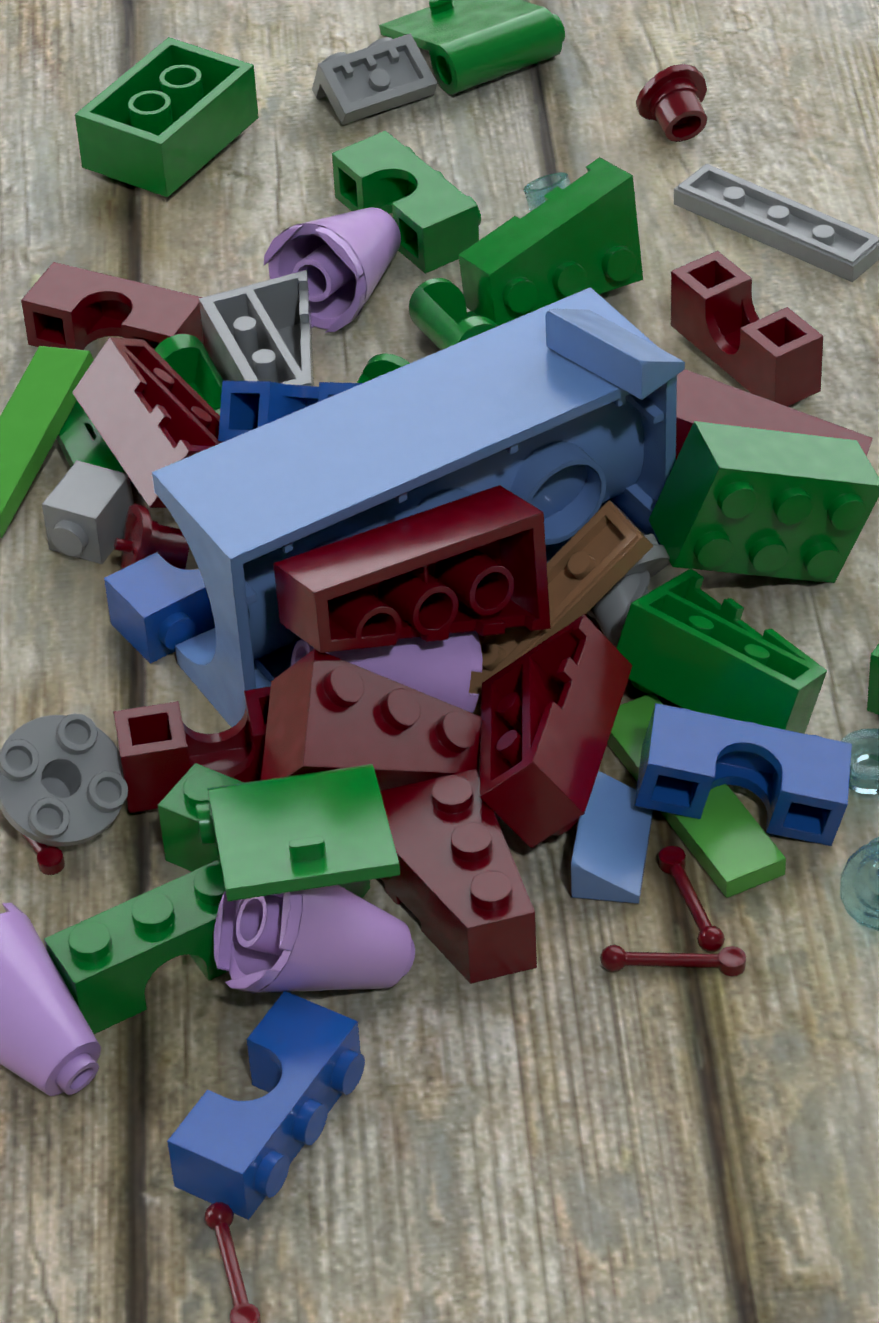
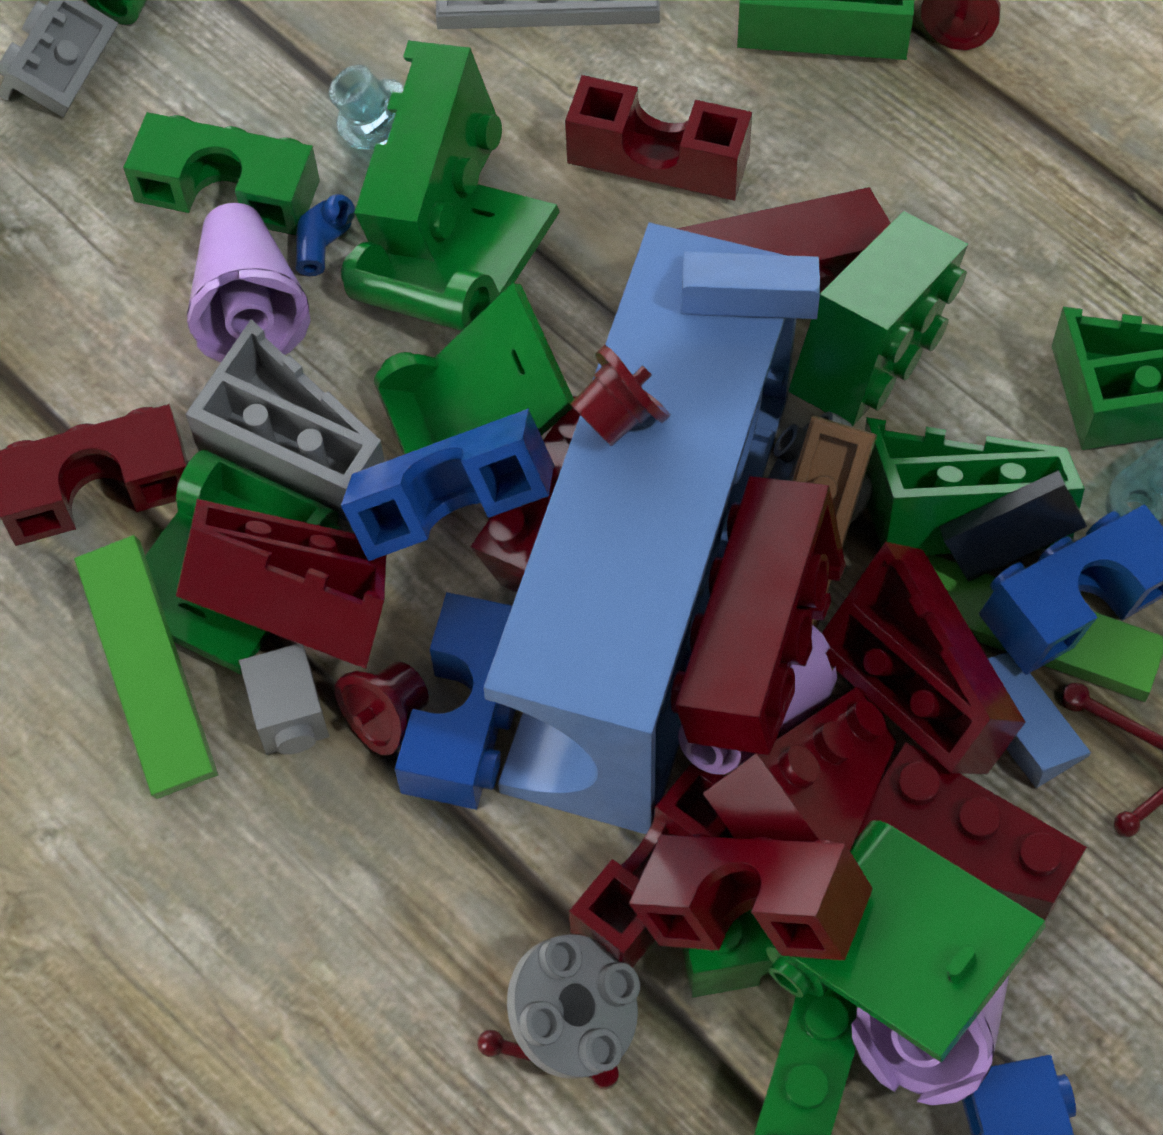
camera: 40 degrees left, 20 degrees up
none -> blue arm [295,194,355,277]
none -> dark red piece [570,345,671,447]
none -> dark red arch [629,834,873,961]
none -> black tile [939,470,1087,582]

